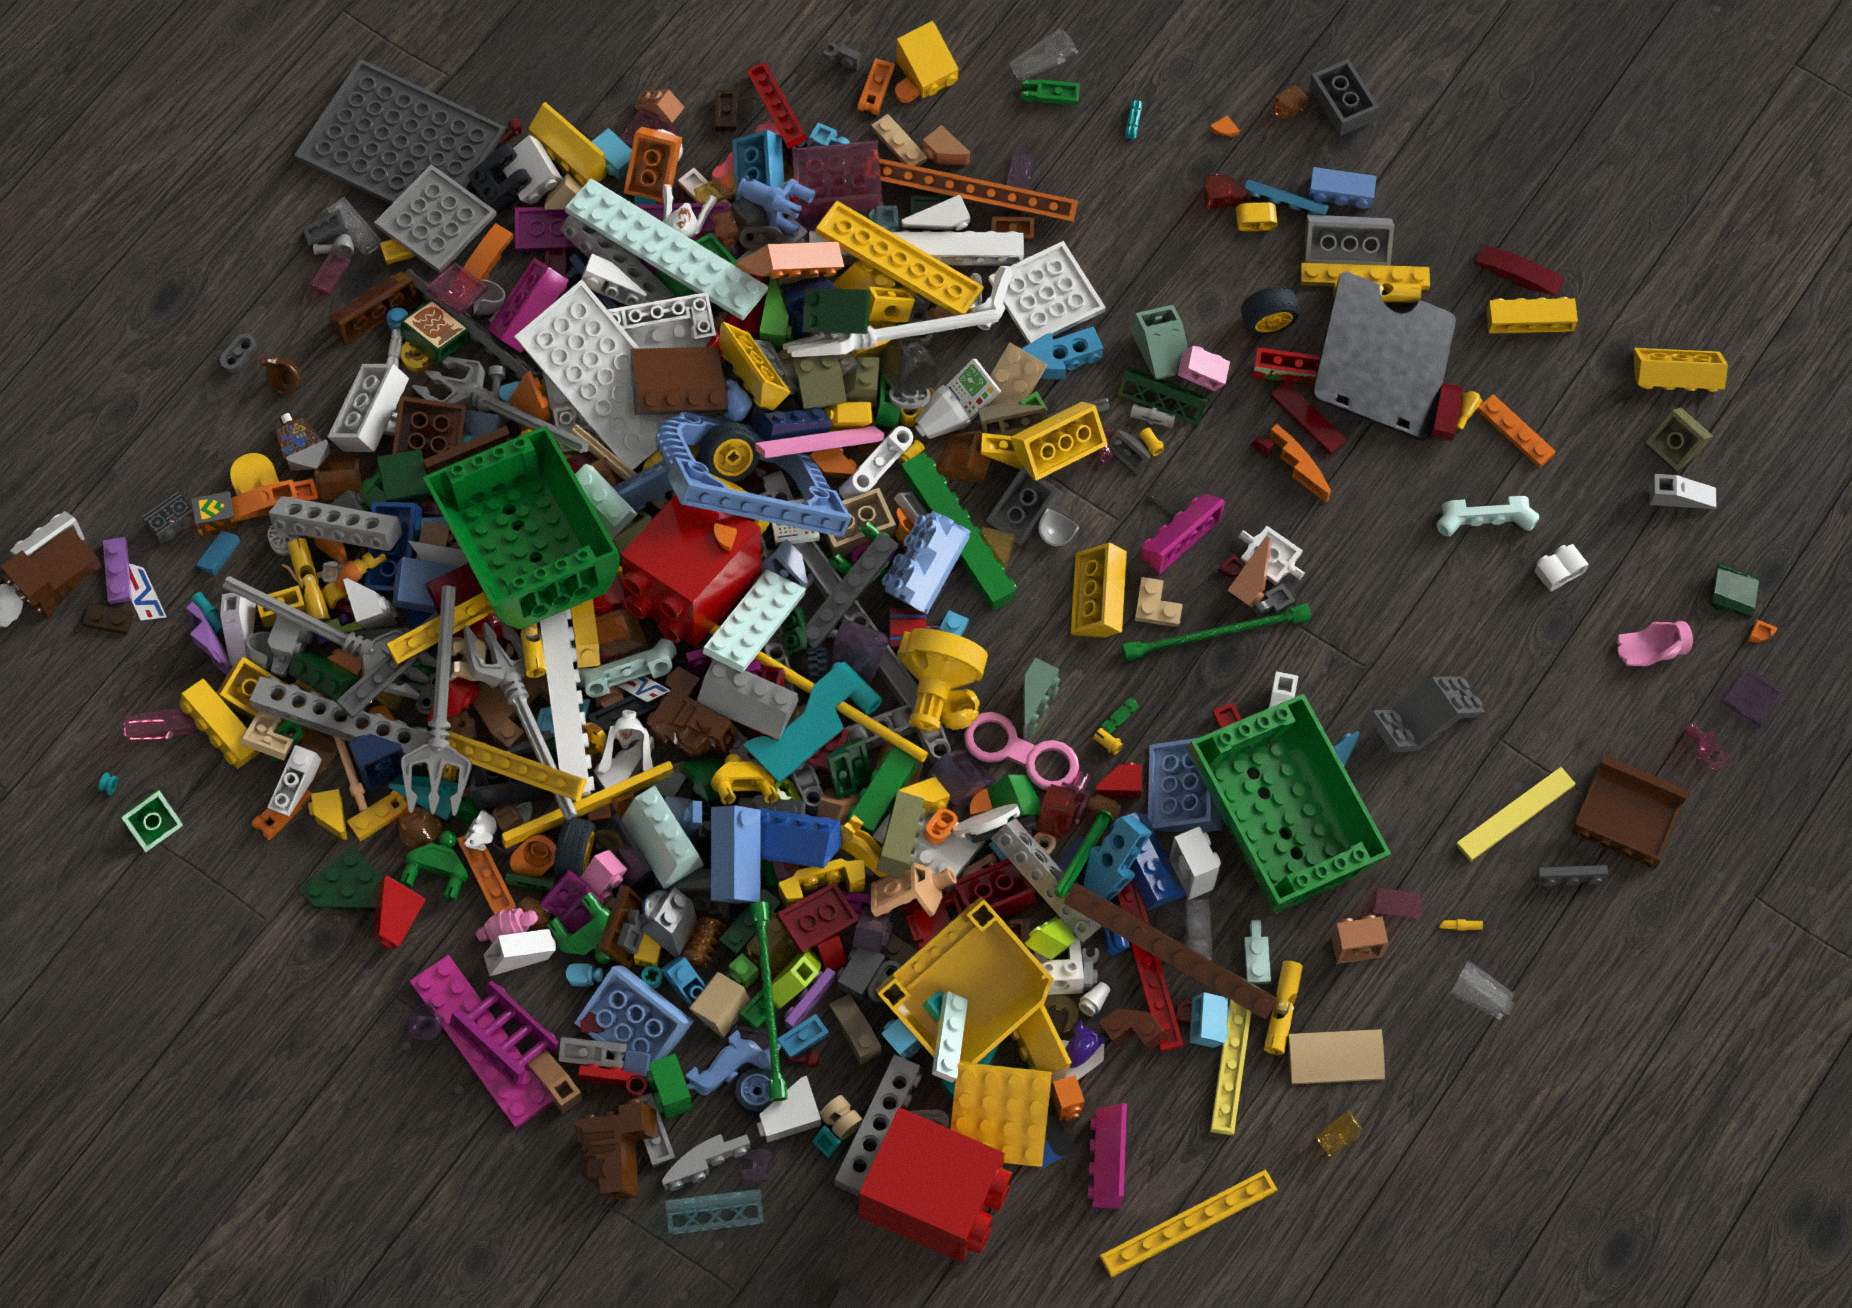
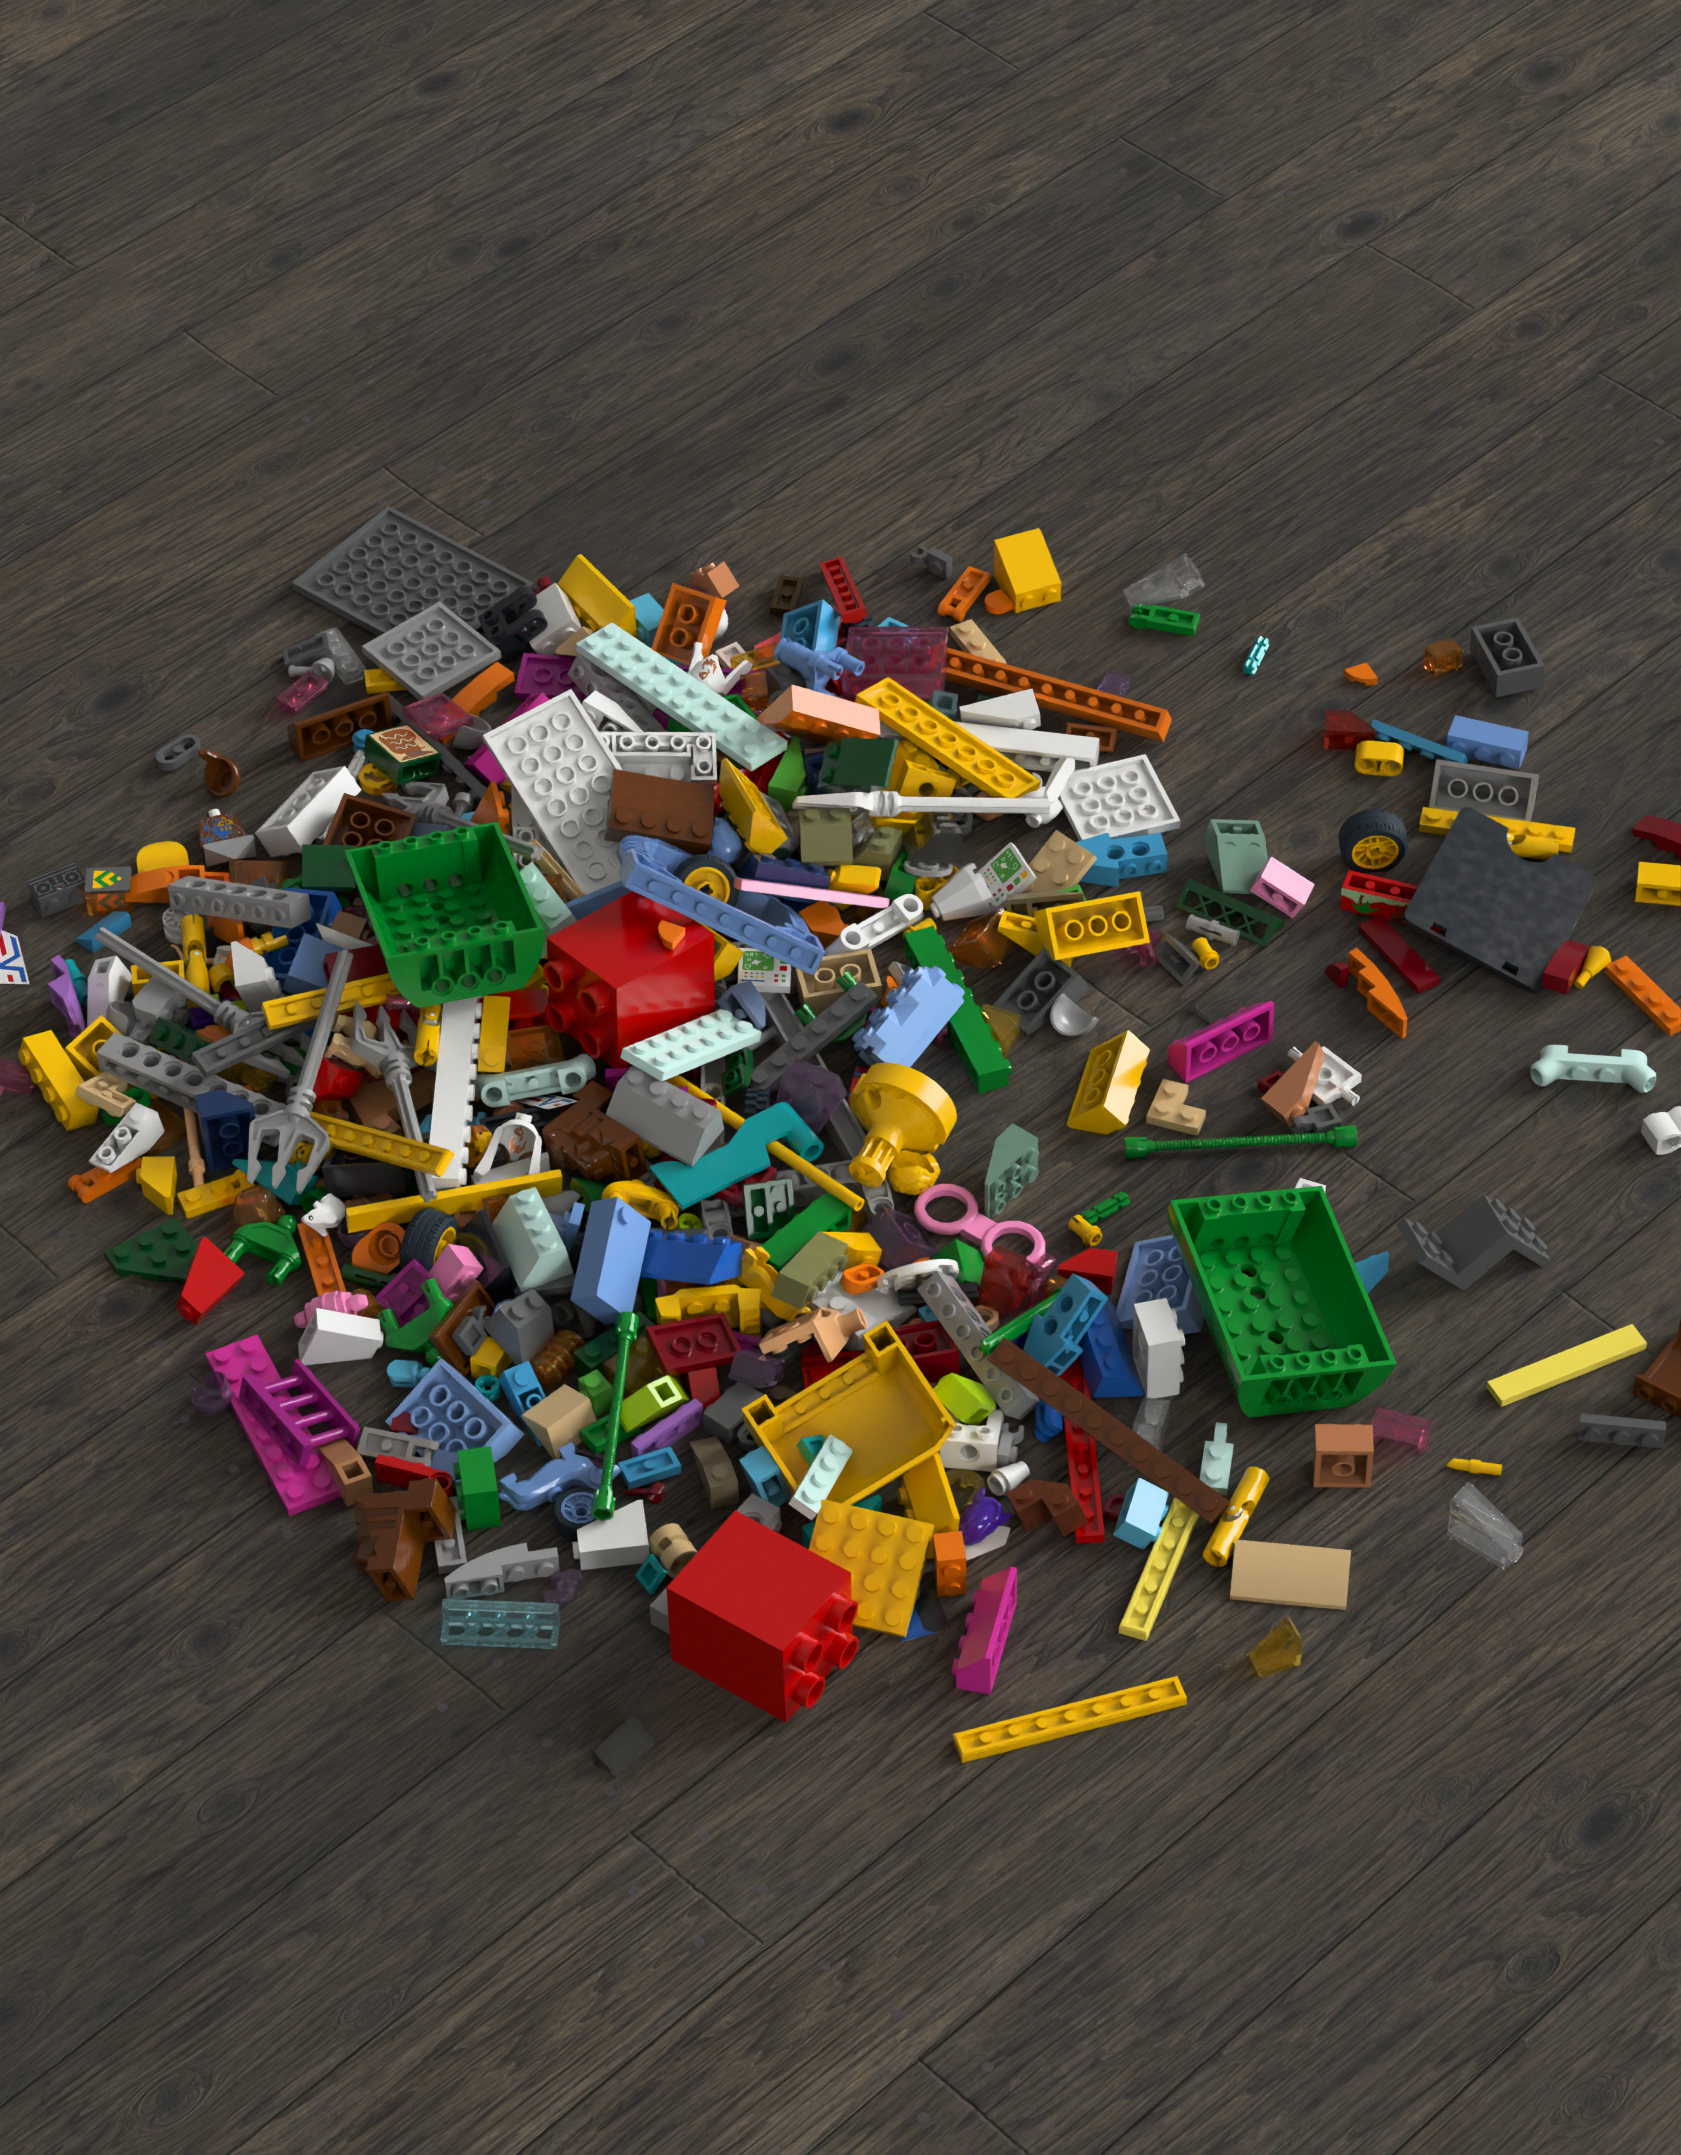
camera: 15 degrees right, 20 degrees down
medium nougat slope [922,125,970,165] -> none

